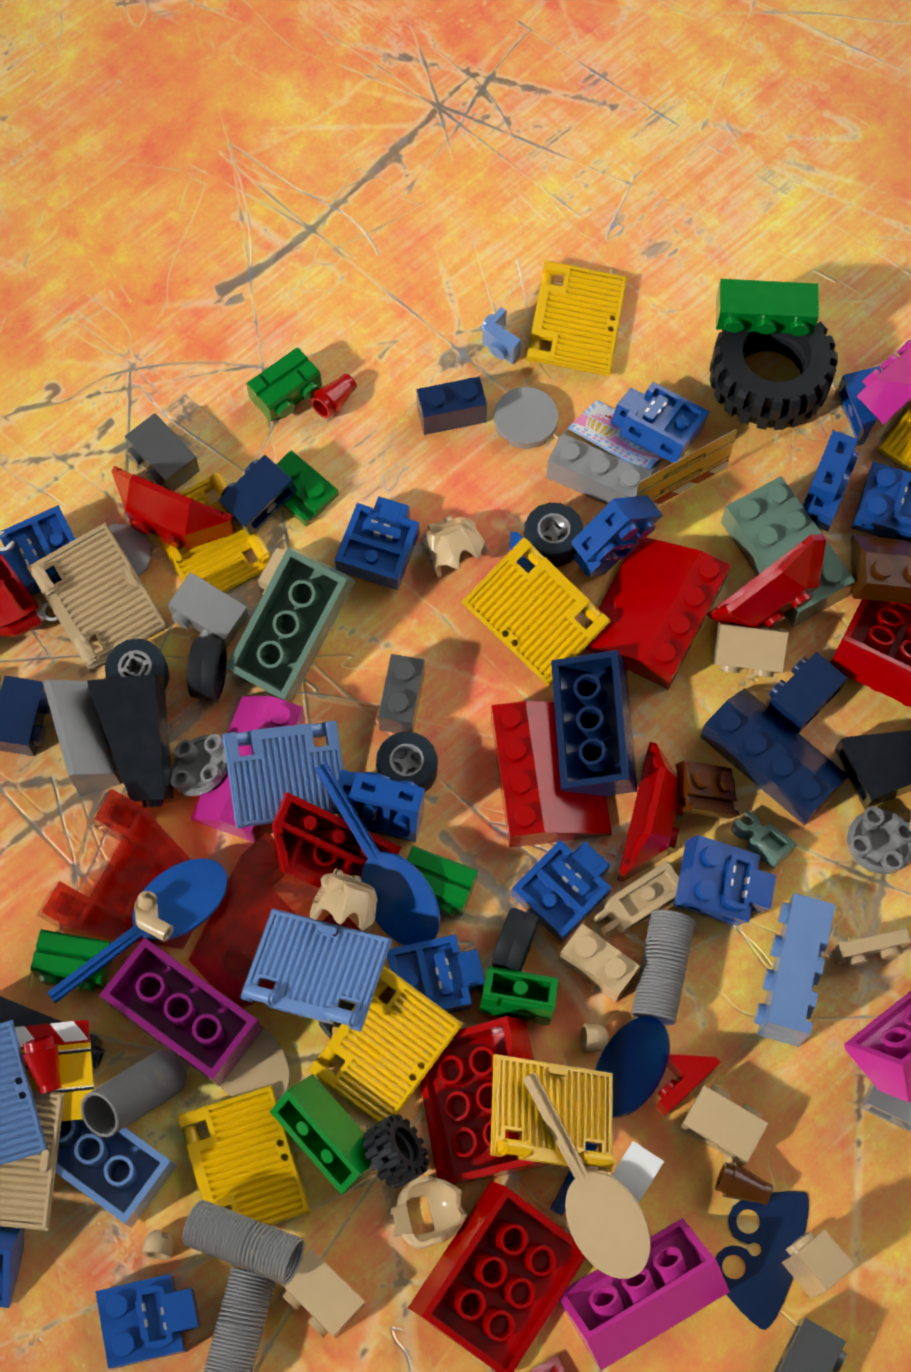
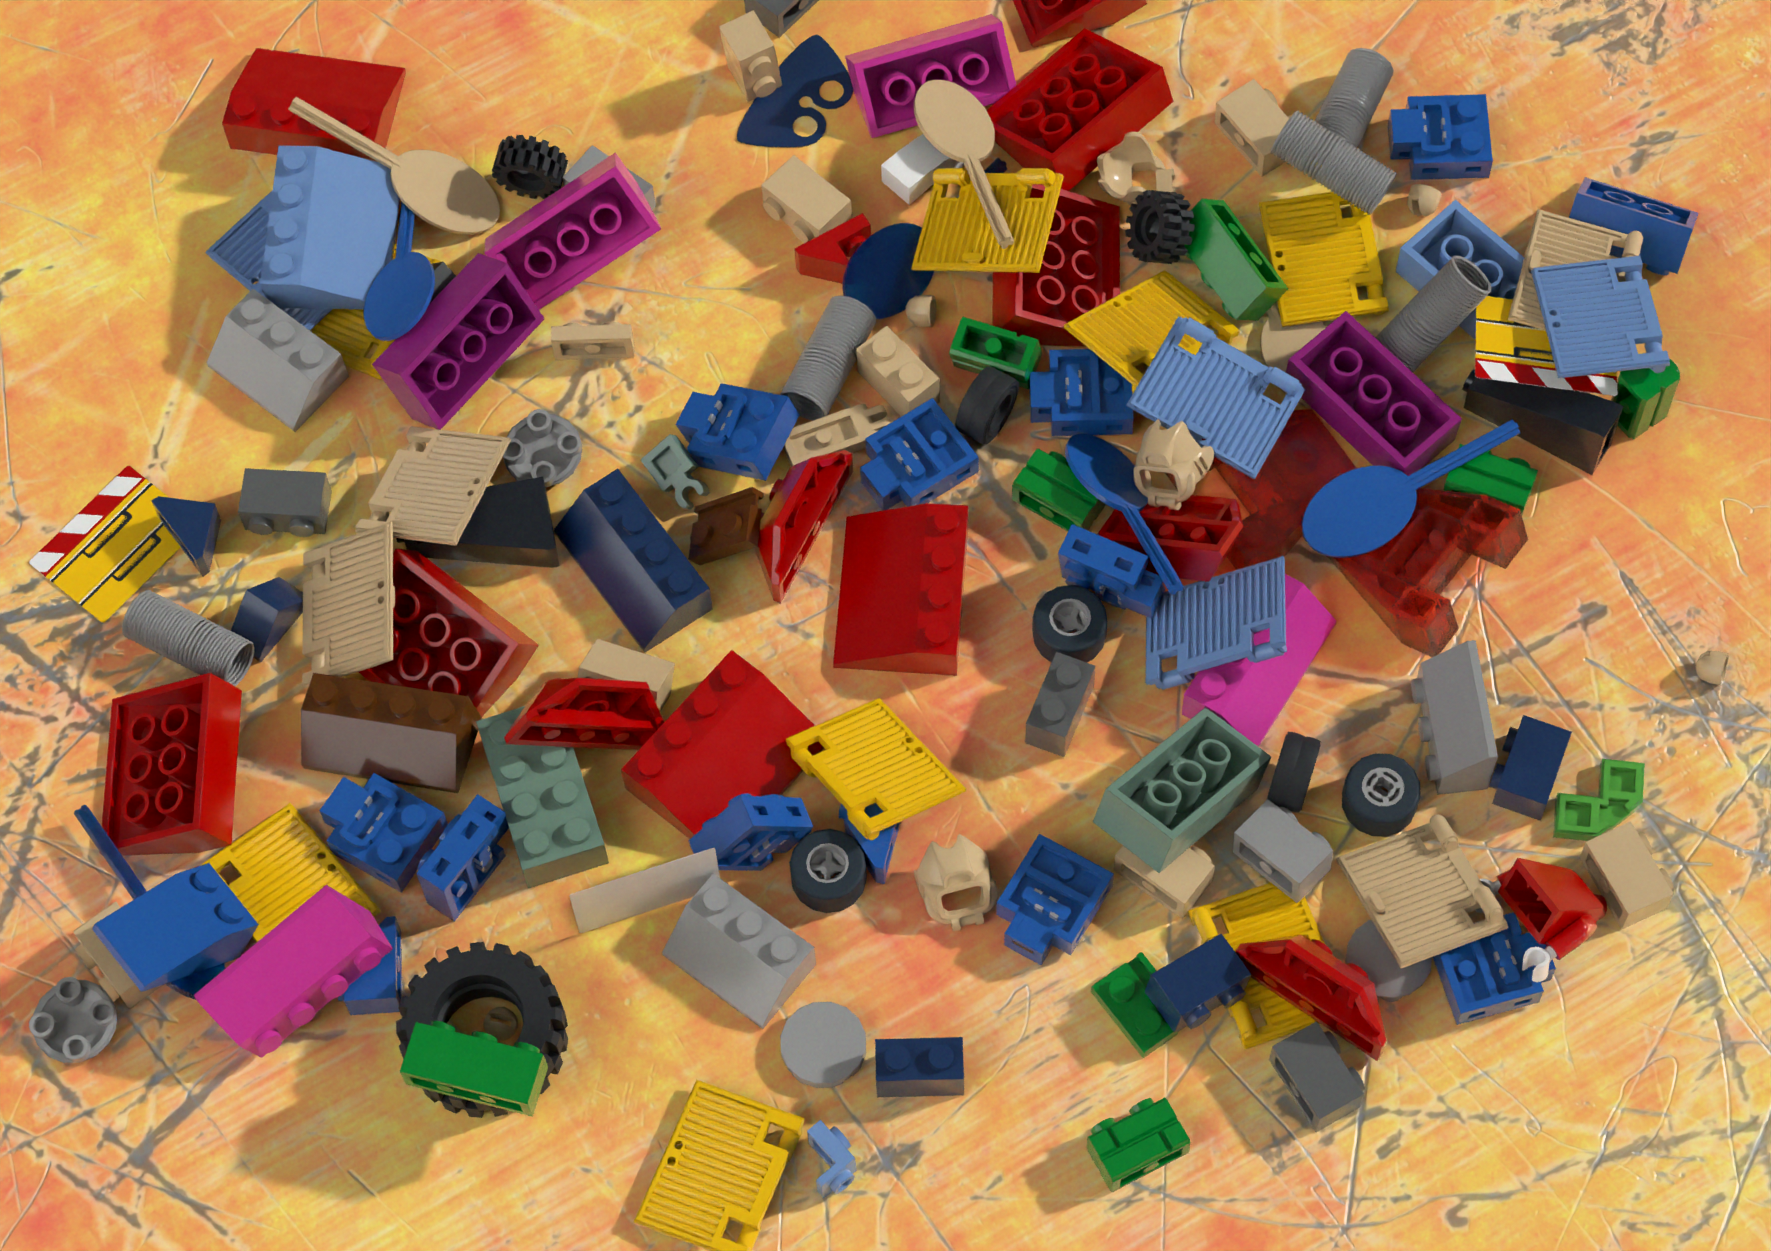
camera: 165 degrees left, 5 degrees down
red cone [22,1035,62,1094] -> none
black slope [87,674,174,808] -> none
tan arm [134,891,173,942] -> none
light grey dish [171,734,228,796] -> none
red cone [311,374,357,419] -> none
dark blue slope [551,650,638,796] -> none
sticker [568,400,660,469] -> none
blue piece [610,382,710,463] -> none
reddish brown cone [715,1162,773,1206] -> none
medium blue wedge [754,893,836,1047] -> none
dark blue brick [768,652,848,733] -> none

